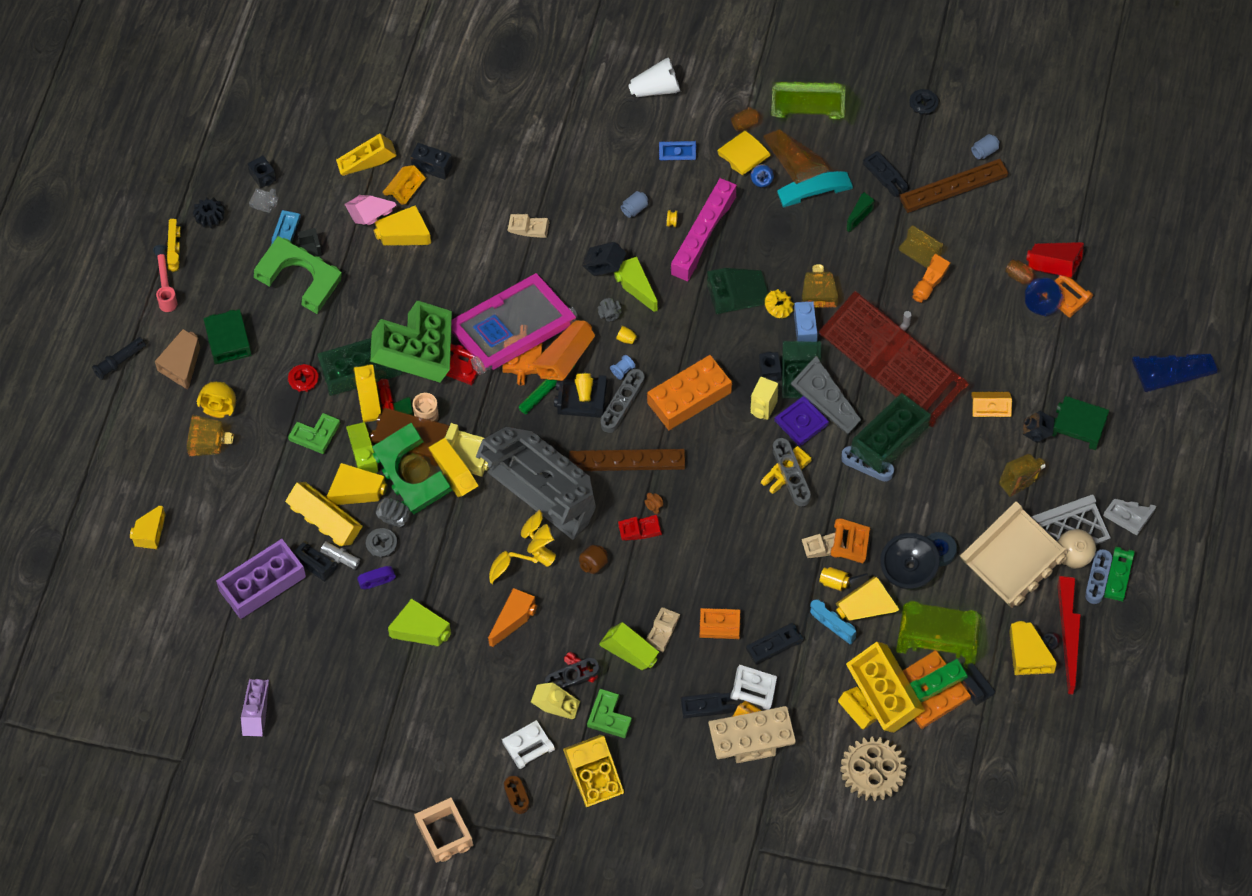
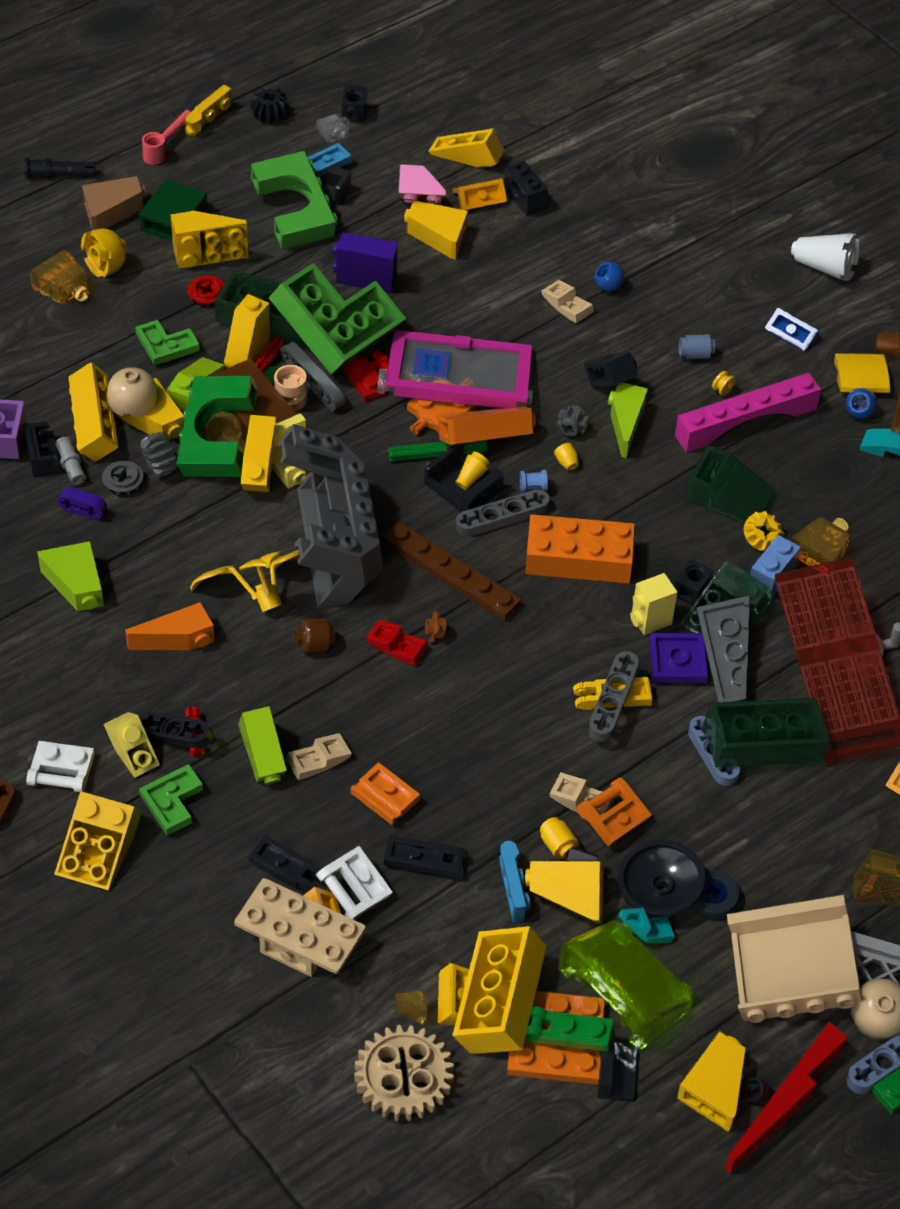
camera: 35 degrees right, 10 degrees down
none -> tan cylinder [107,367,158,417]
none -> yellow slope [171,211,249,269]
none -> dark grey beam [280,342,345,411]
none -> dark purple brick [333,232,398,293]
none -> clear yellow slope [395,991,428,1024]
none -> blue piece [595,262,624,292]
none -> teal slope [619,908,675,944]

